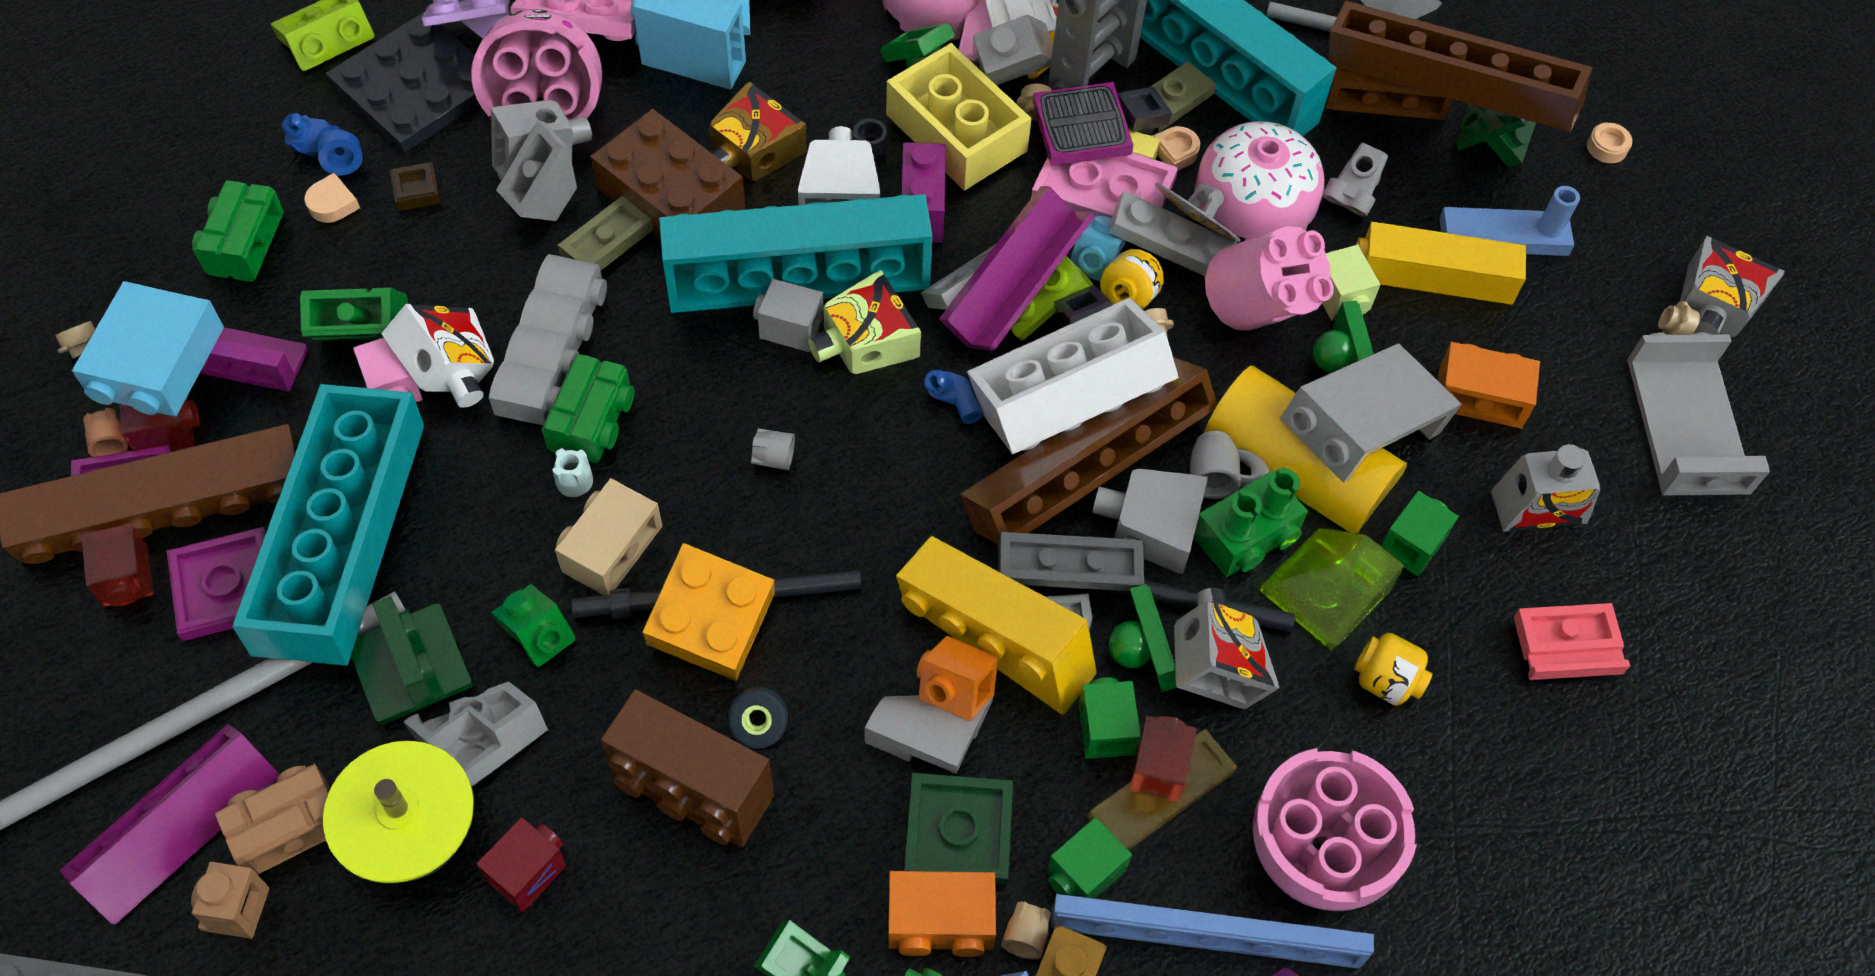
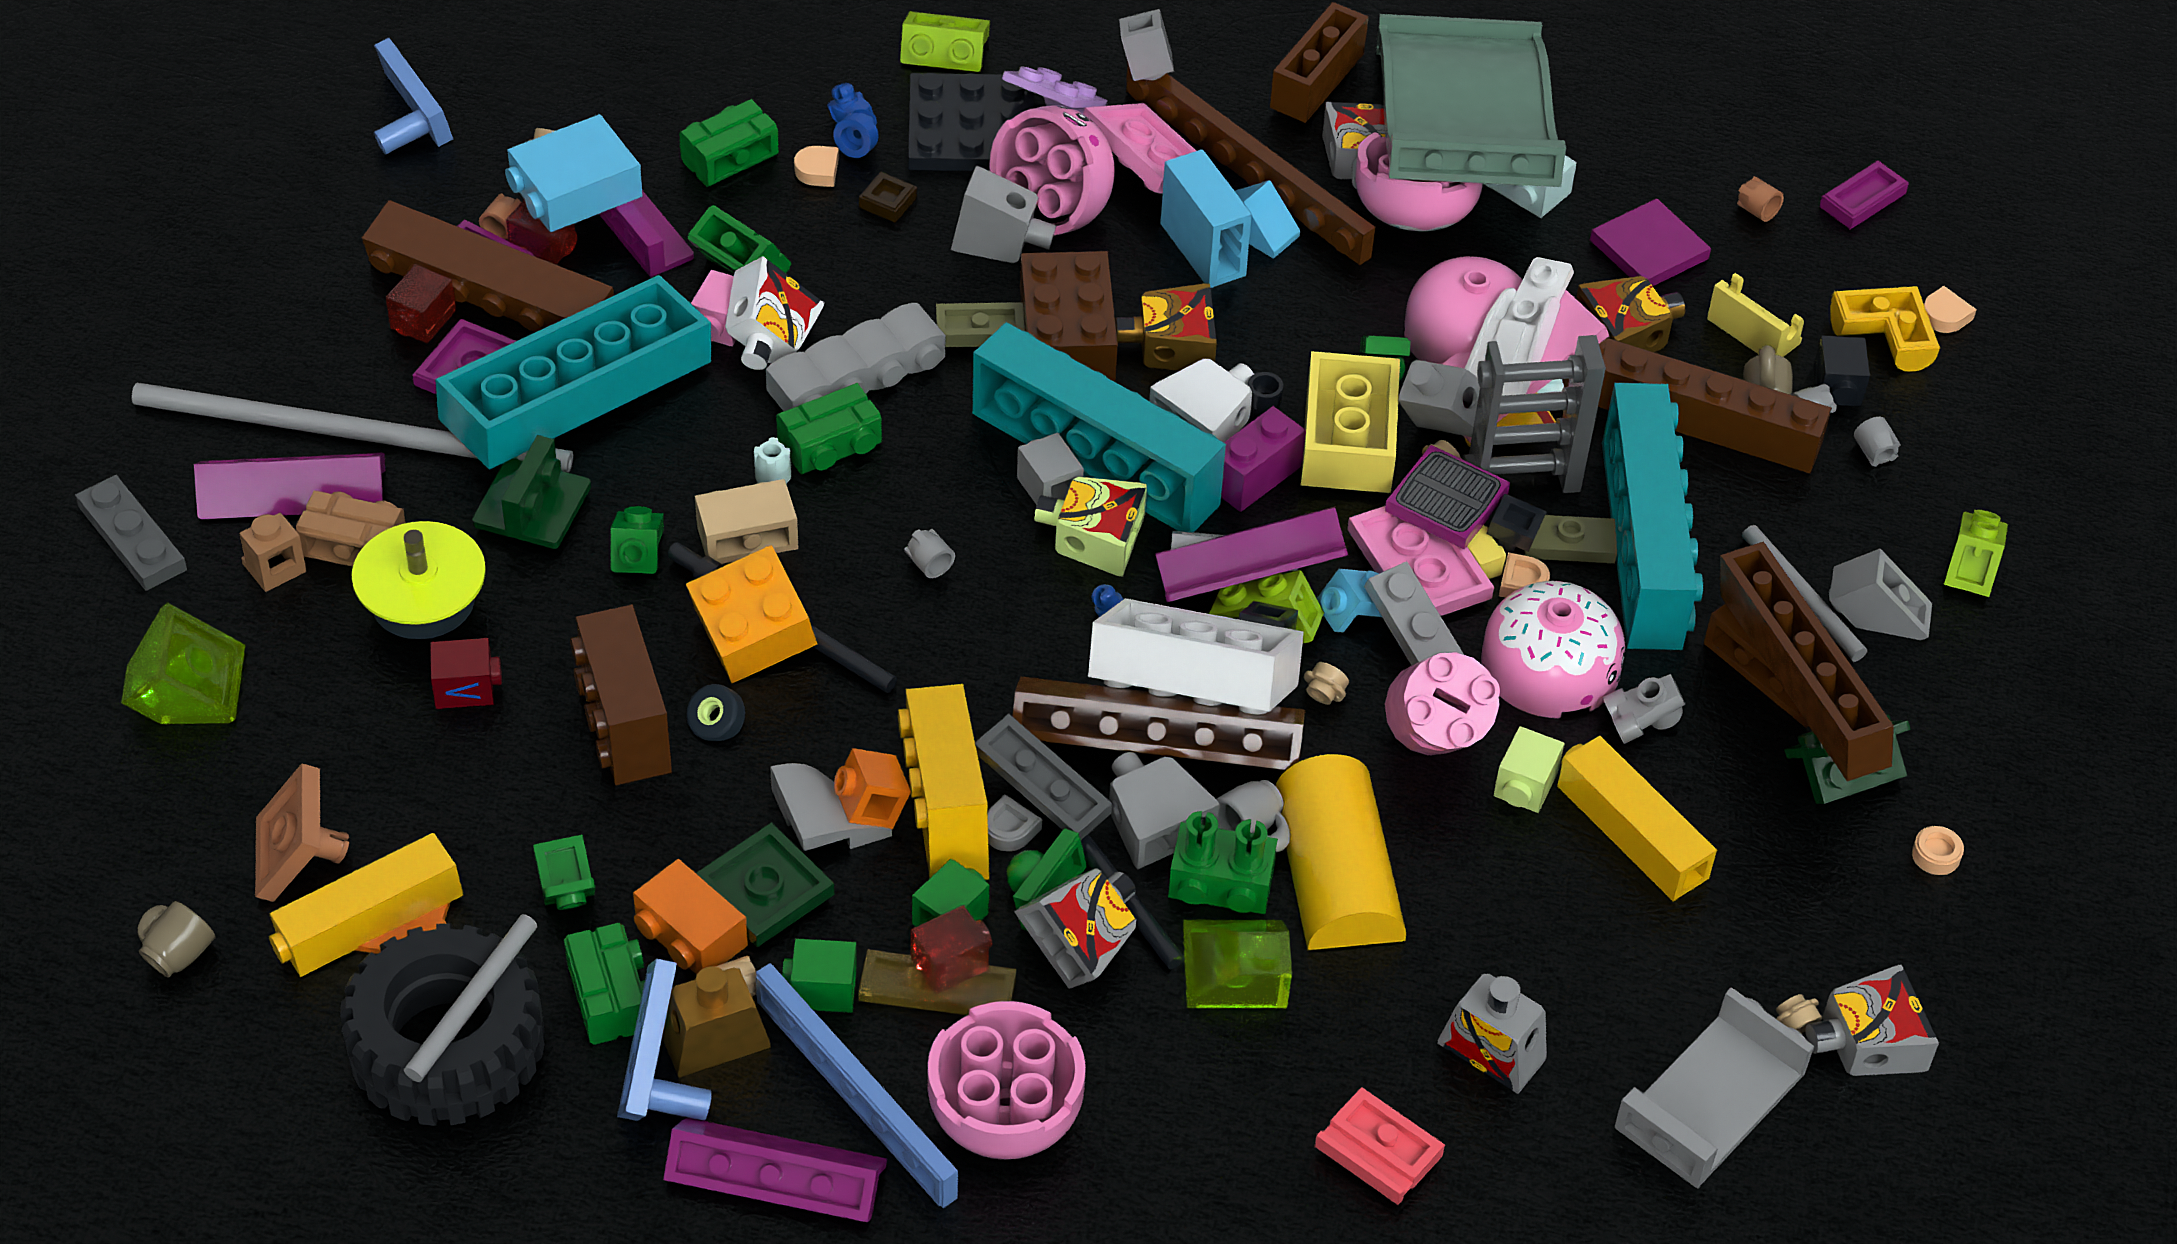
camera: 45 degrees right, 10 degrees down
light grey slope [403,682,548,787] -> none
light grey slope [496,120,577,221] -> none
yellow head [1100,249,1164,309] -> none
light grey shield [1154,183,1241,243] -> none
light grey panel [1280,343,1462,483] -> none
green tile [1313,301,1374,373] -> none
yellow head [1354,633,1432,706] -> none
green brick [1379,491,1459,577] -> none
orange brick [1437,342,1540,429] -> none
medium blue piece [1439,186,1580,256] -> none

